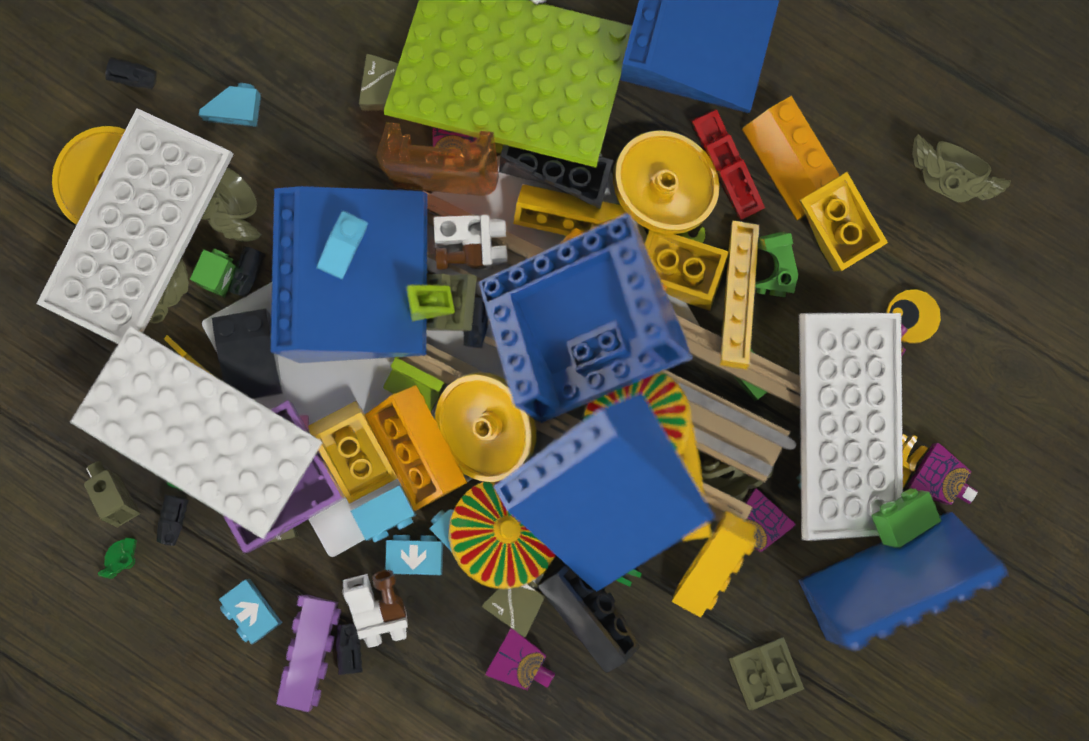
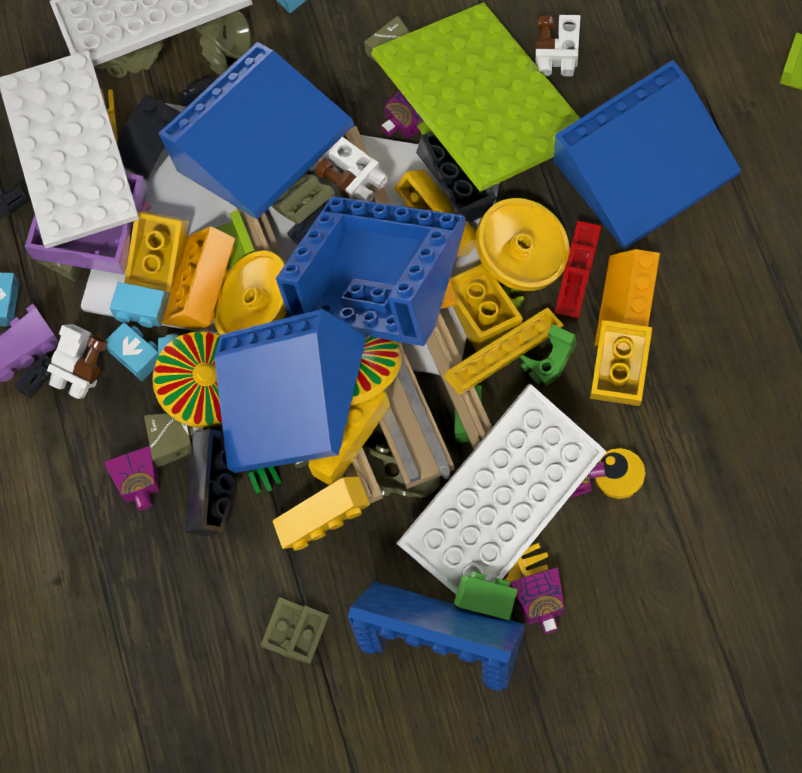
camera: 45 degrees right, 15 degrees down
bright green brick [190,249,236,298] -> none
medium azure slope [317,211,368,280] -> none
clear orange windscreen [377,122,499,196] -> none
lime slope [407,285,455,321] -> none
magenta torso [739,489,795,552] -> none
olive piece [912,134,1011,202] -> none

